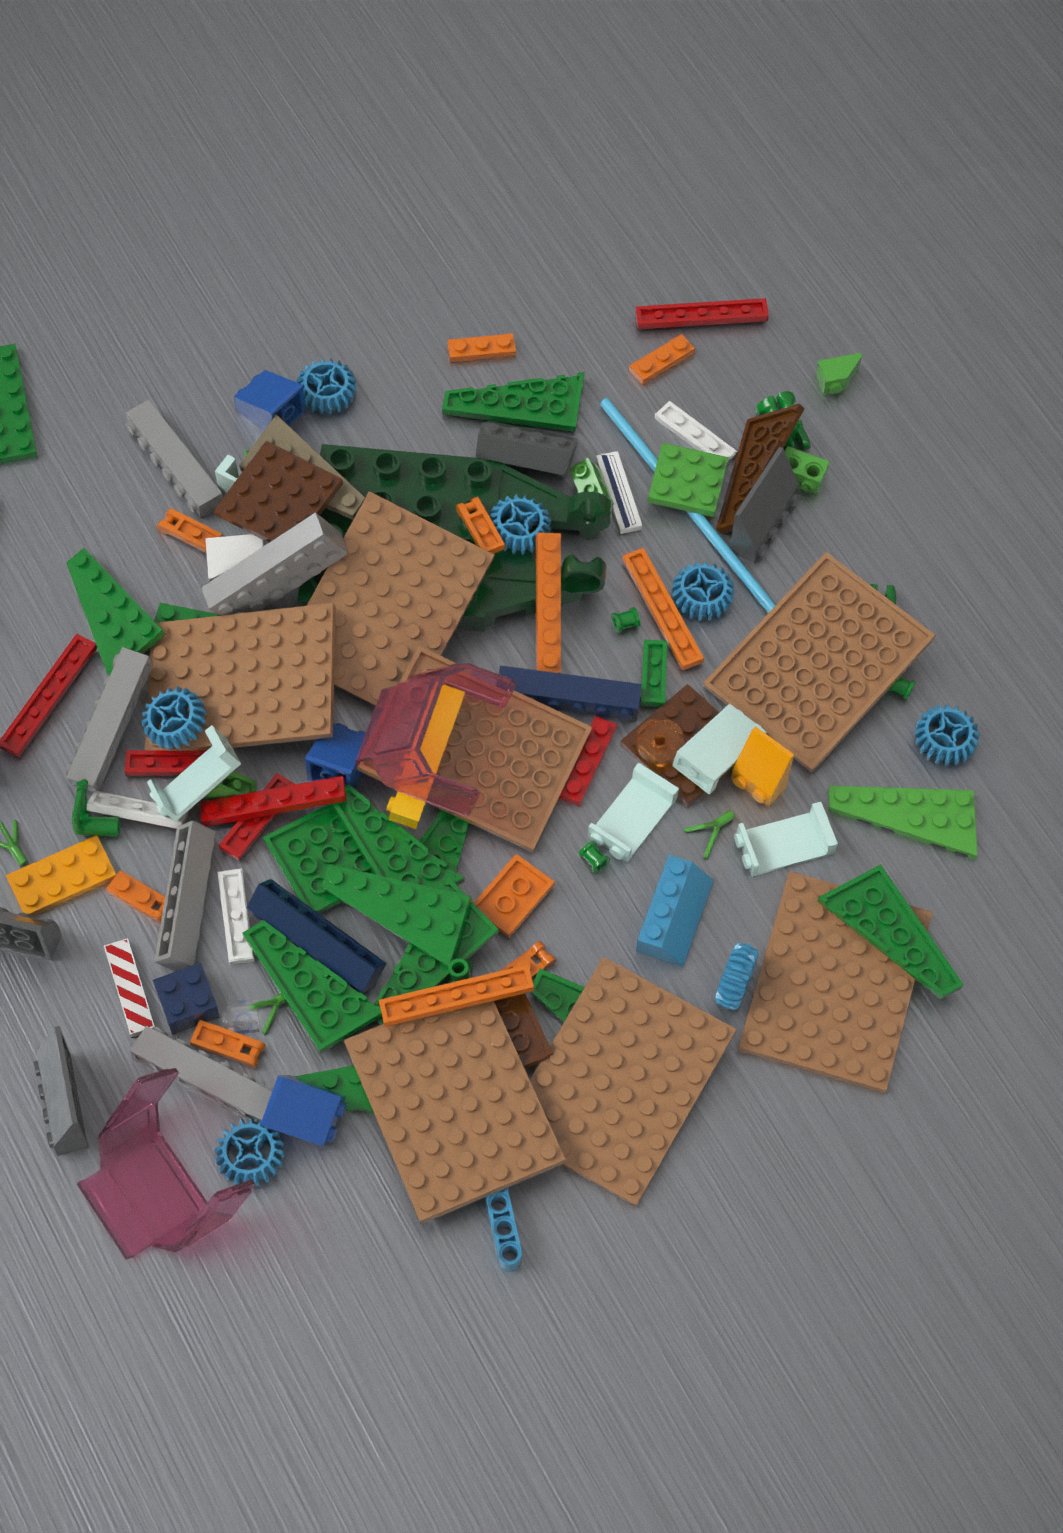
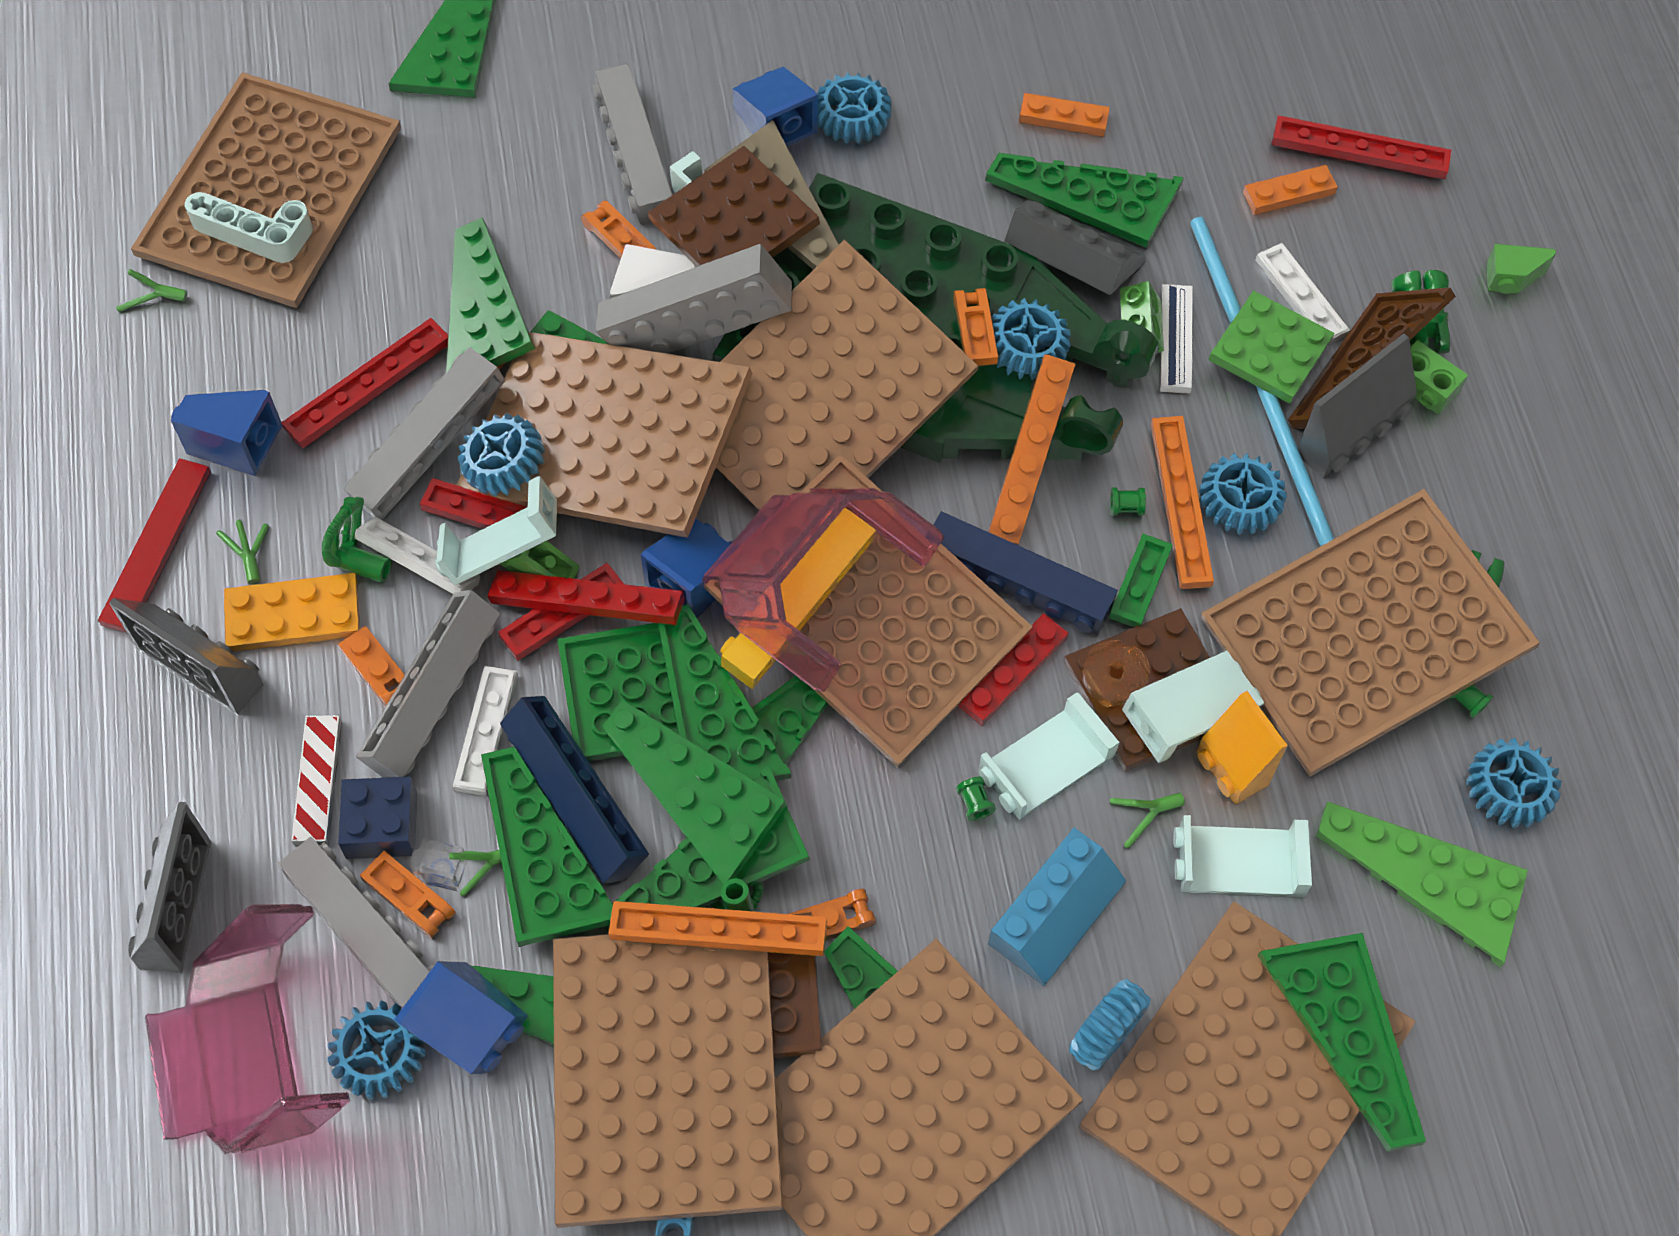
camera: 20 degrees right, 0 degrees up
orange plate [474,854,555,938] -> none

